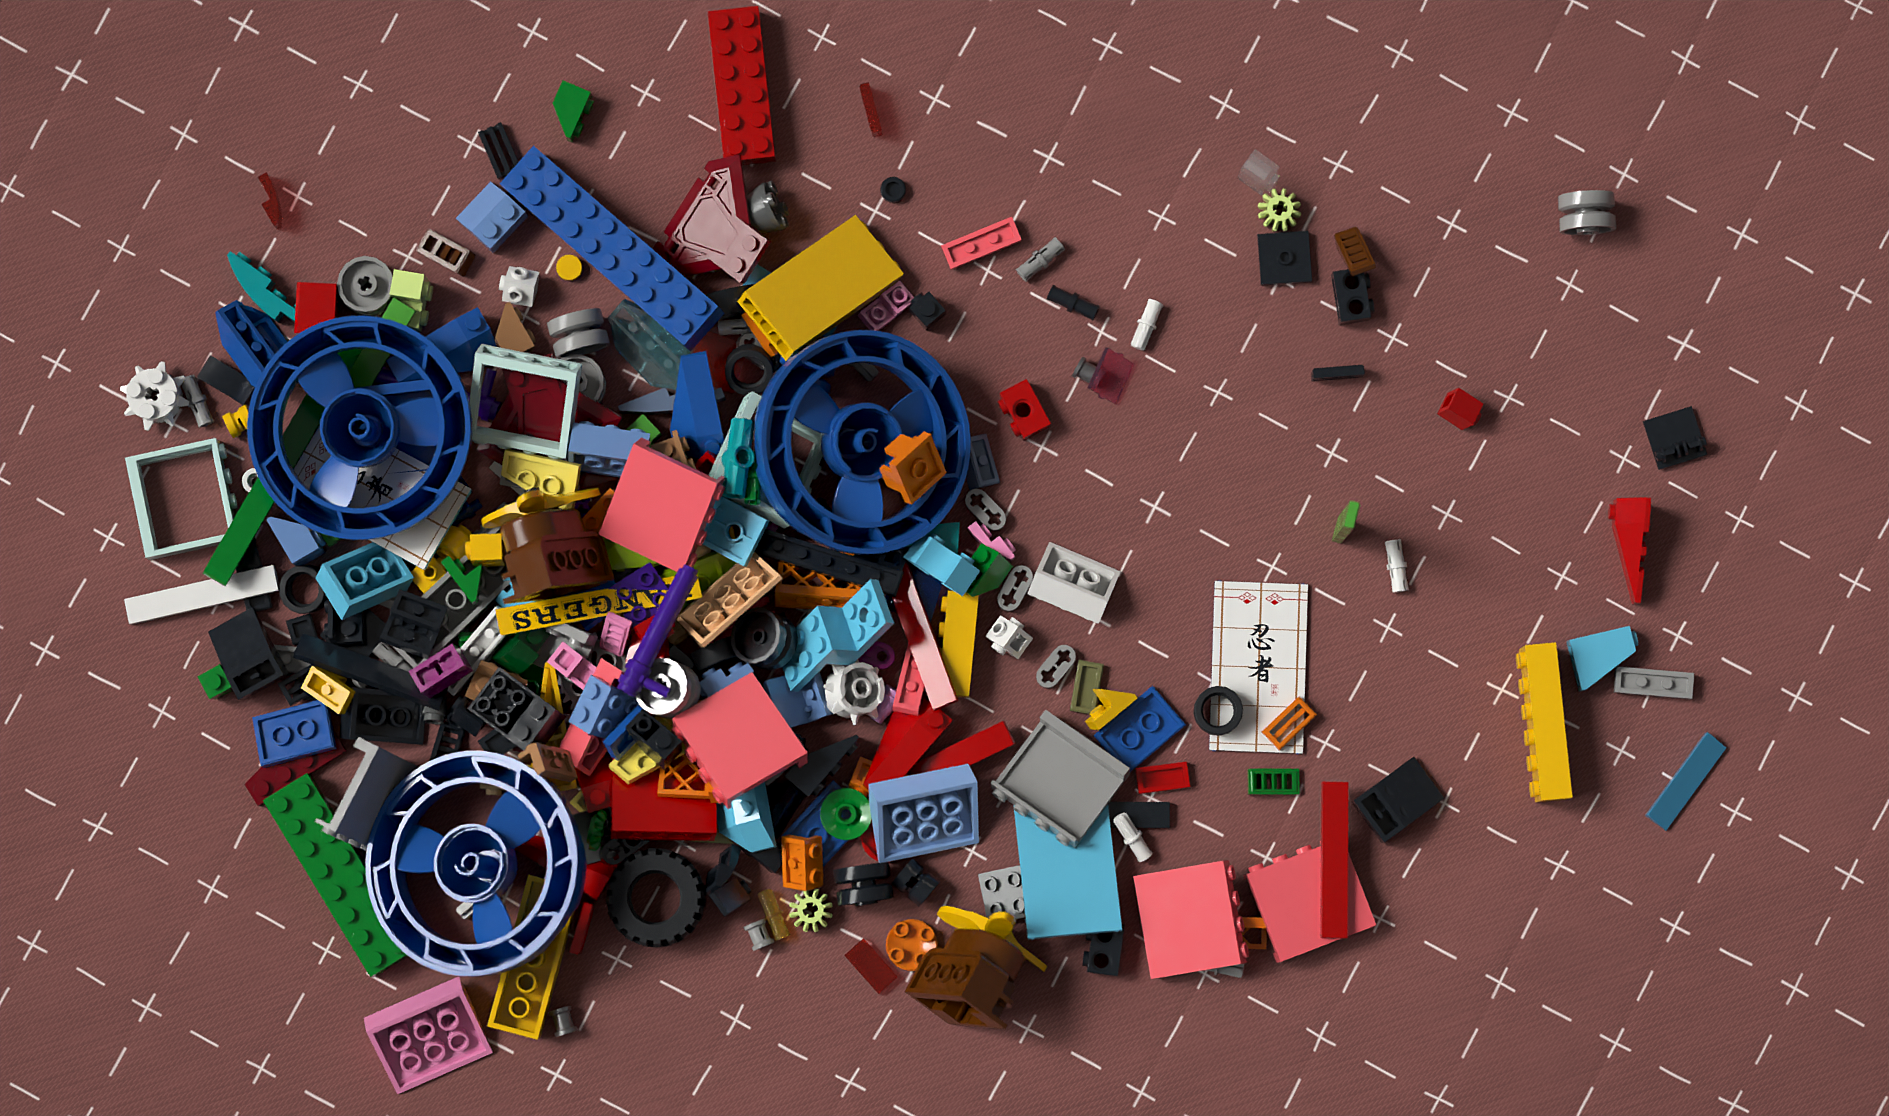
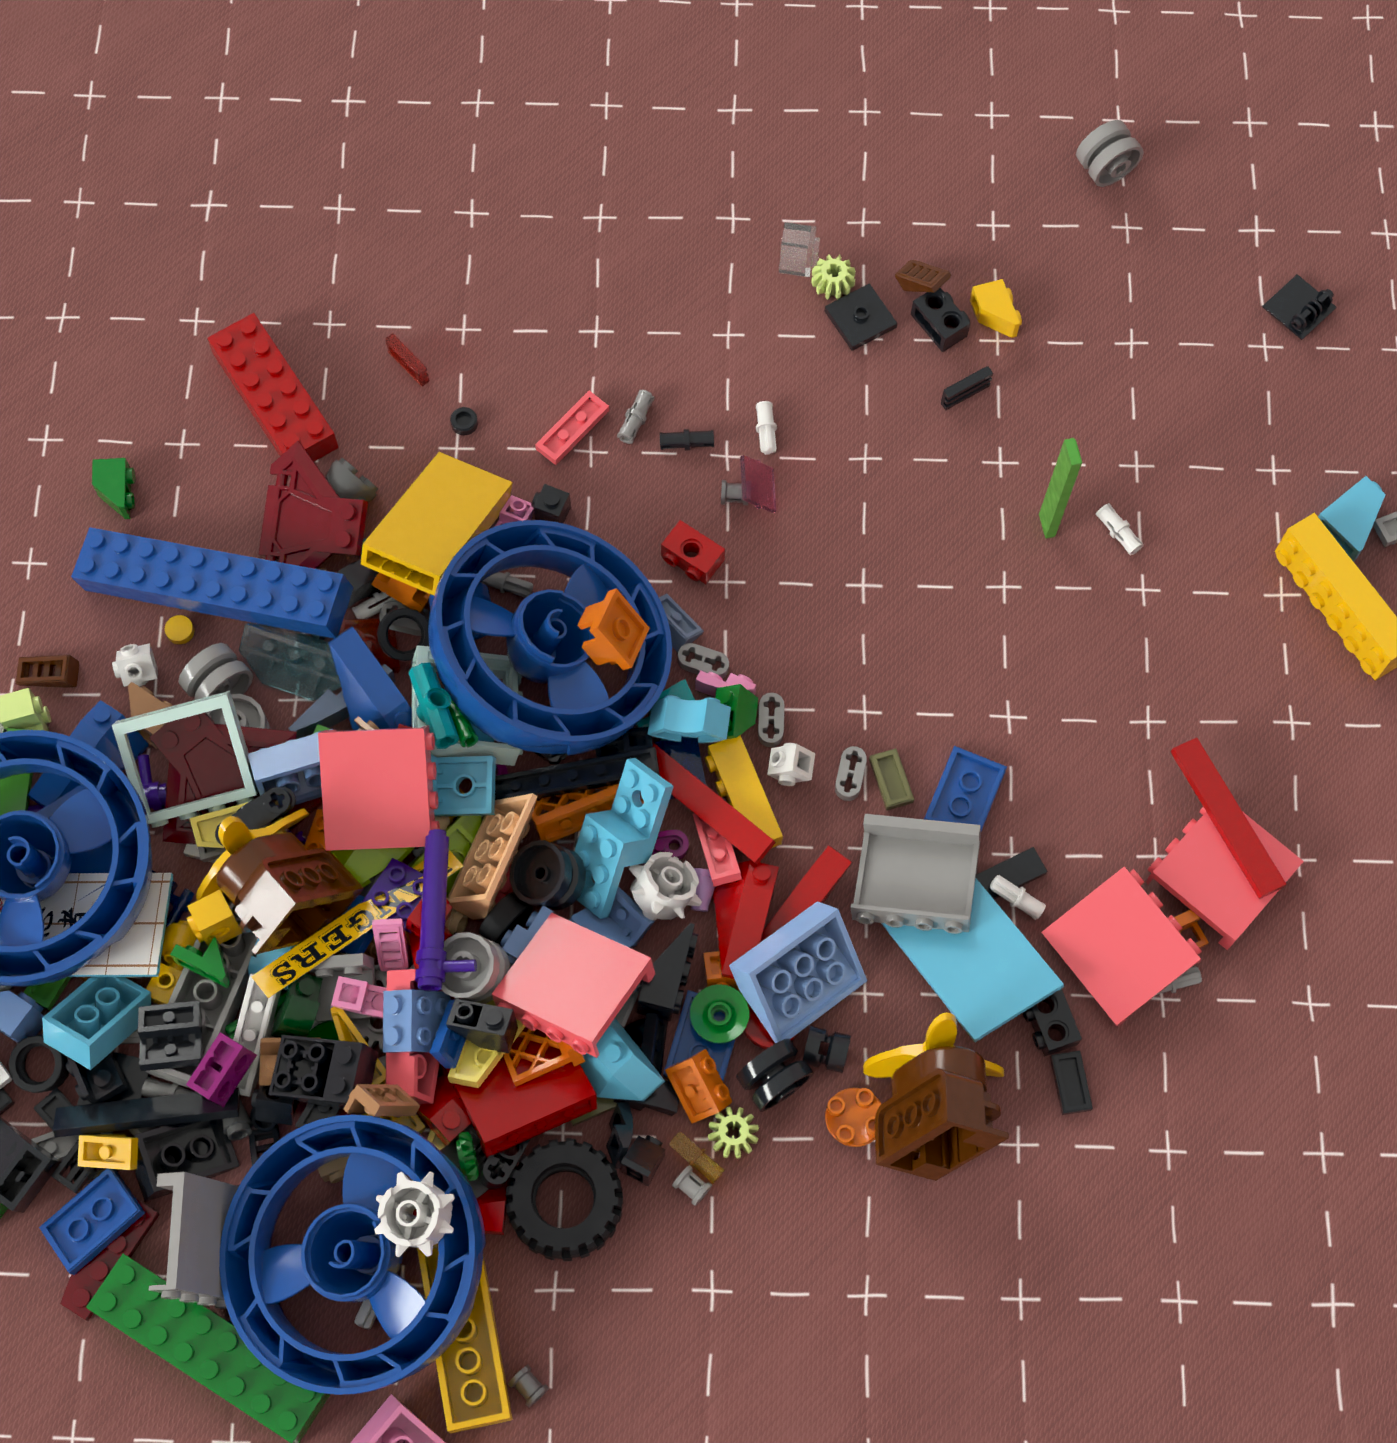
camera: 30 degrees left, 15 degrees down
medium blue slope [456,181,528,253] -> none
black tile [478,122,518,180] -> none
red tile [570,902,595,955] -> none
clear red tile [844,938,898,994] -> none
hinge [978,865,1025,919] -> none
white slope [1027,542,1121,624] -> none
yellow slope [1085,689,1137,730] -> none
red tile [1135,761,1190,794] -> none
black tyre [1193,686,1243,736] -> none
white piece [1209,580,1308,755] -> none
green slope [1247,768,1300,795] -> none
orange tile [1262,697,1317,750] -> none
black slope [1352,756,1444,843] -> none
red brick [1437,388,1484,430] -> none
red wedge [1608,497,1651,605] -> none
none -> black piece [215,787,296,846]
none -> white brick [374,1171,455,1257]
none -> yellow slope [970,279,1022,338]
none -> black tile [1050,1051,1093,1115]

